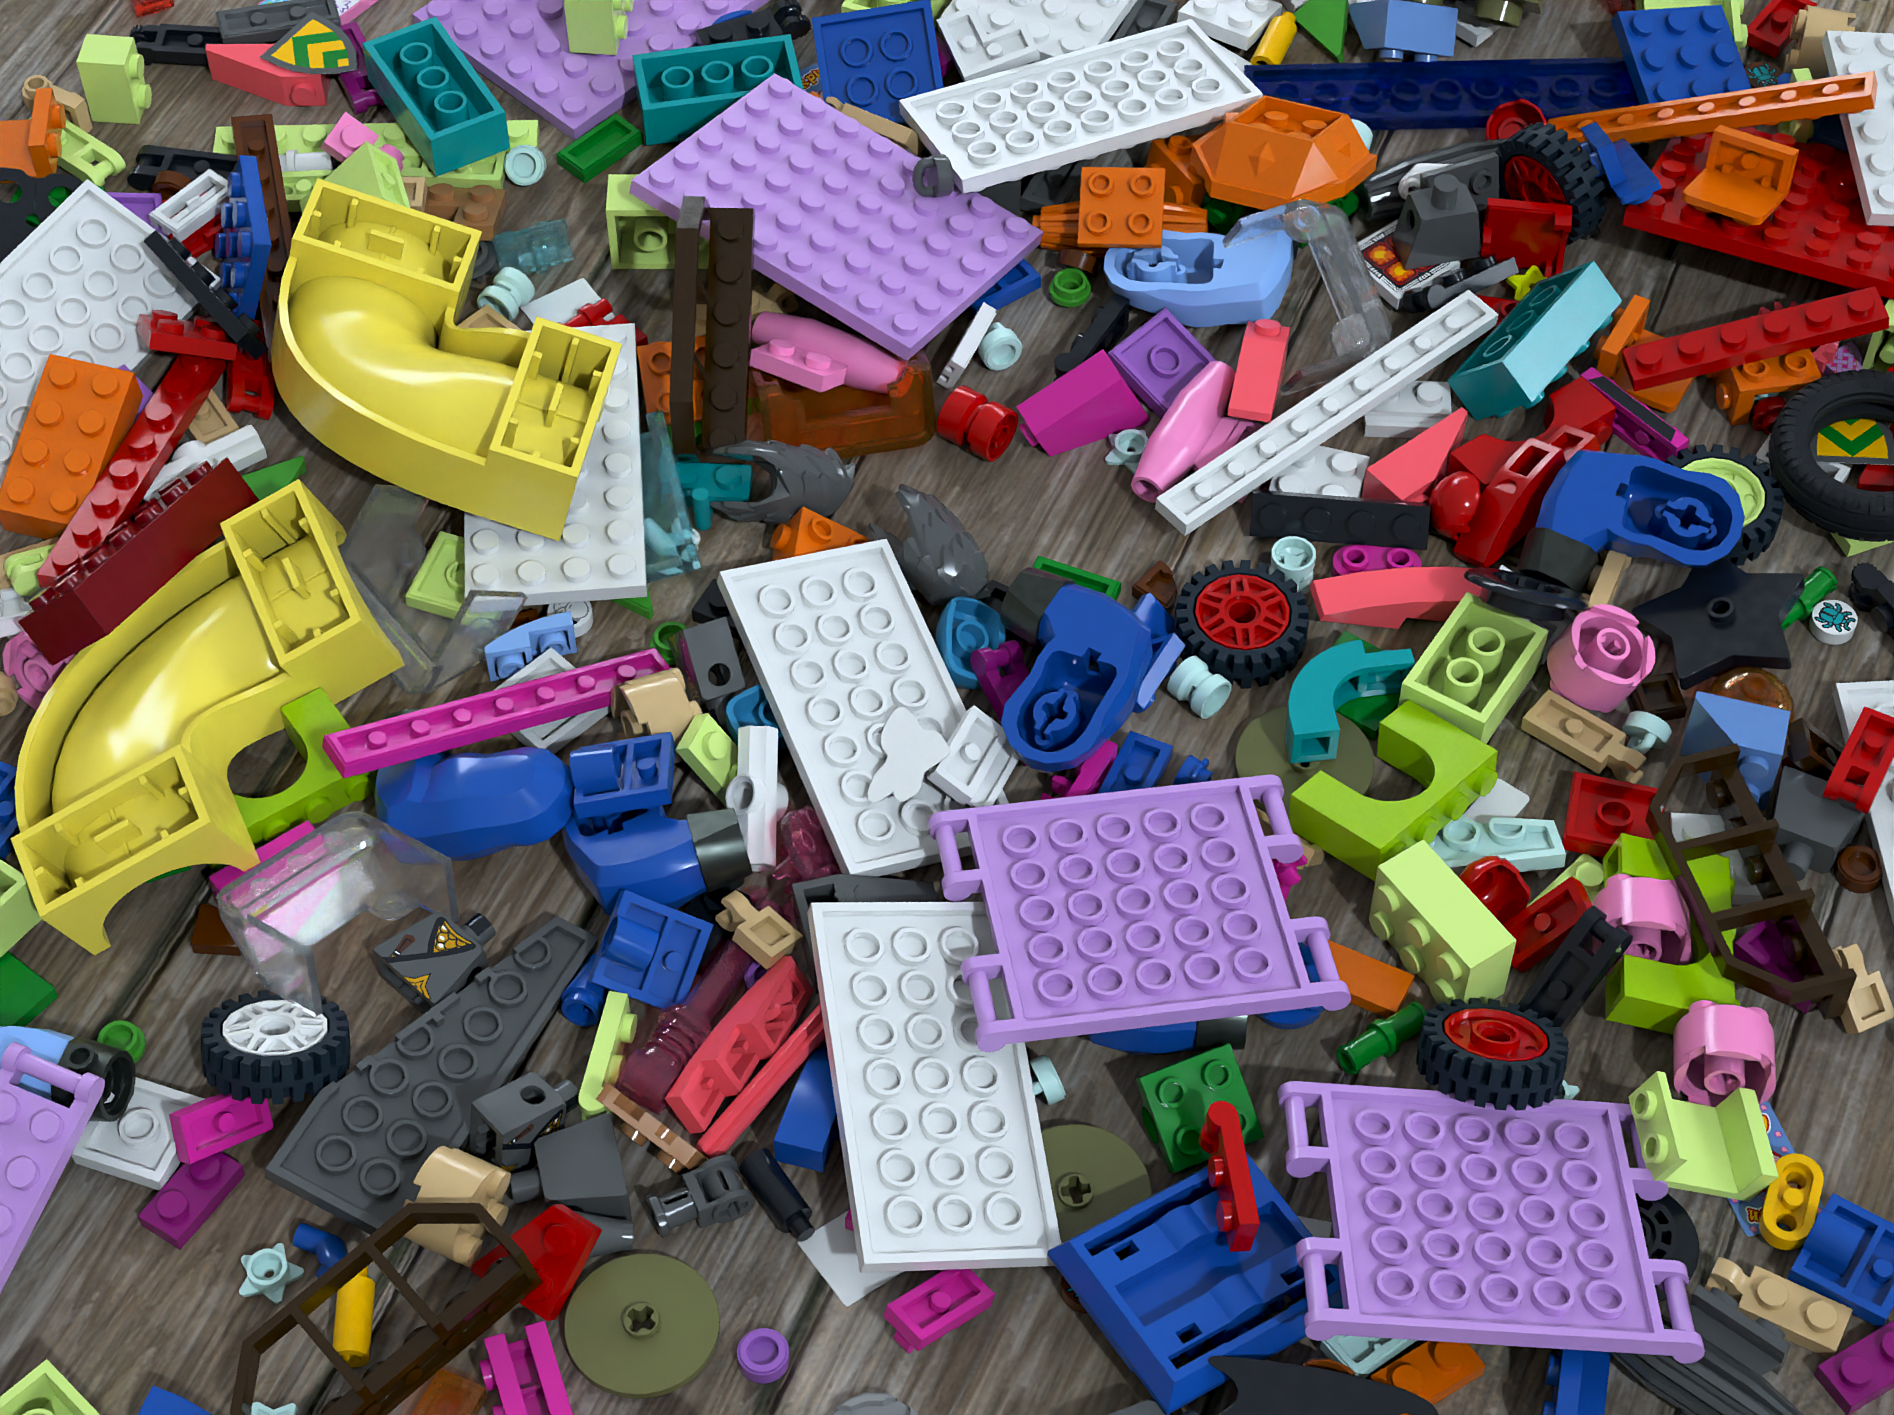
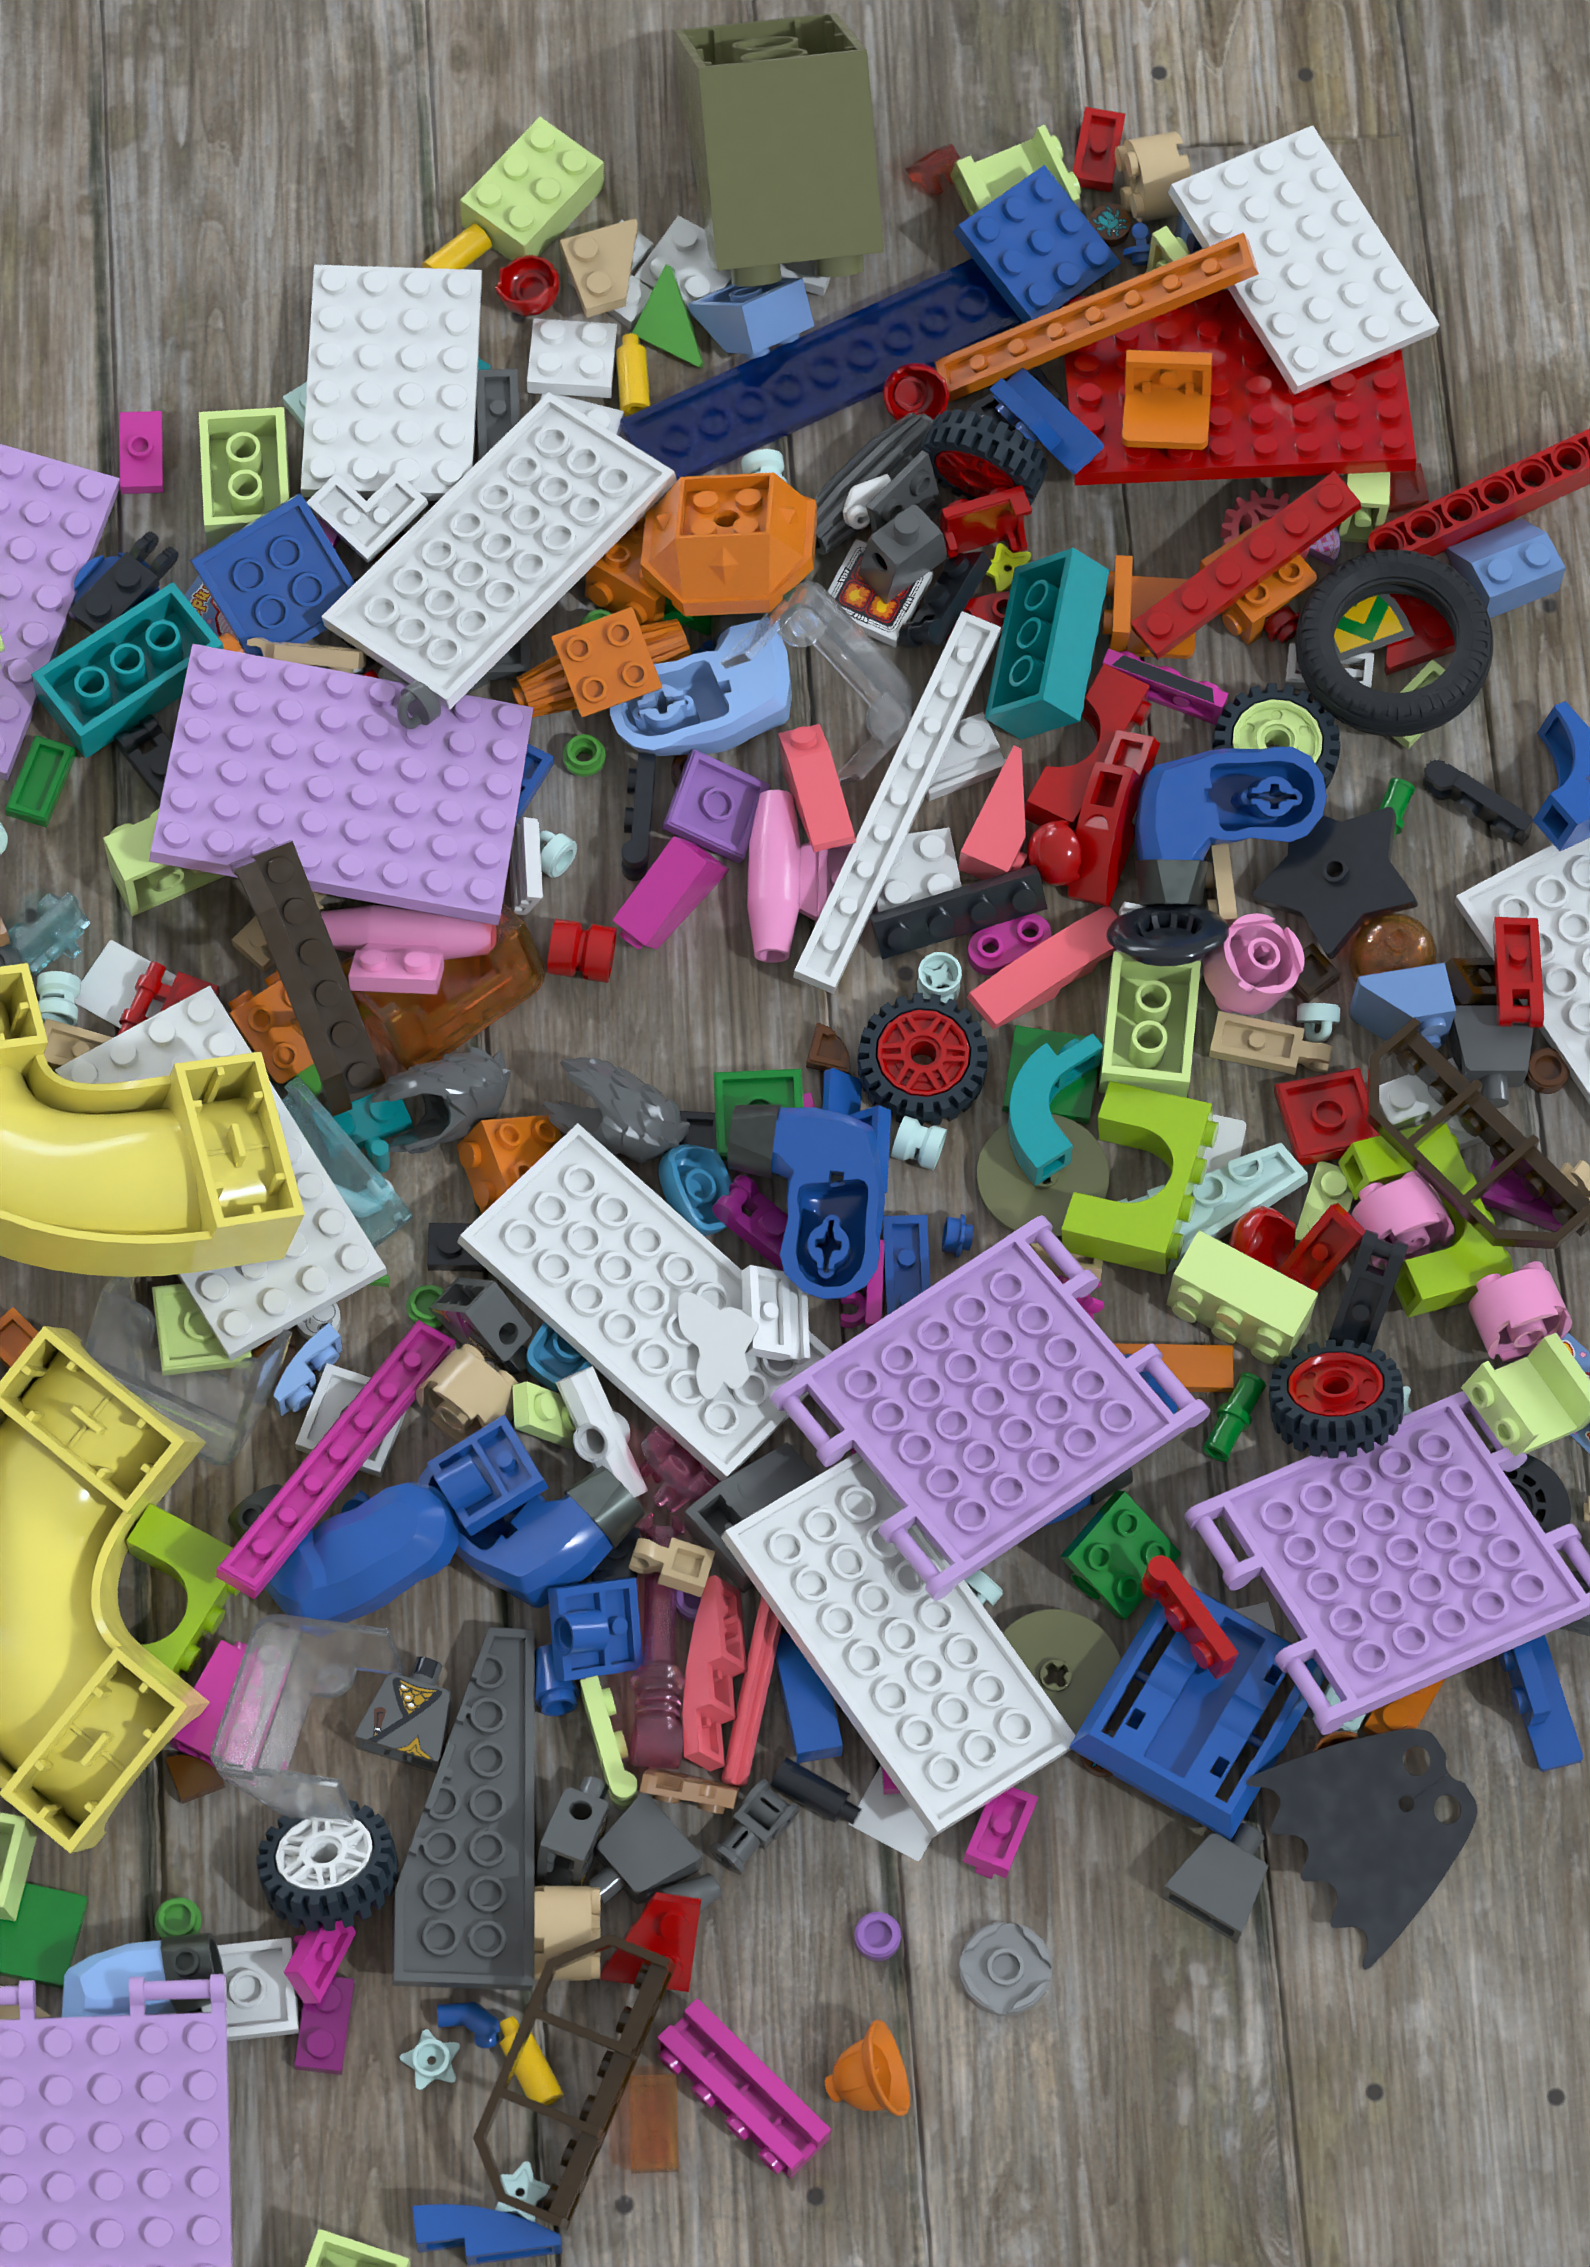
camera: 30 degrees left, 15 degrees up
olive piece [564,1253,720,1399] -> none
reddish brown tile [1056,248,1100,277] -> none
light aqua plate [1105,429,1148,474] -> none
tile [1809,600,1858,645] -> none

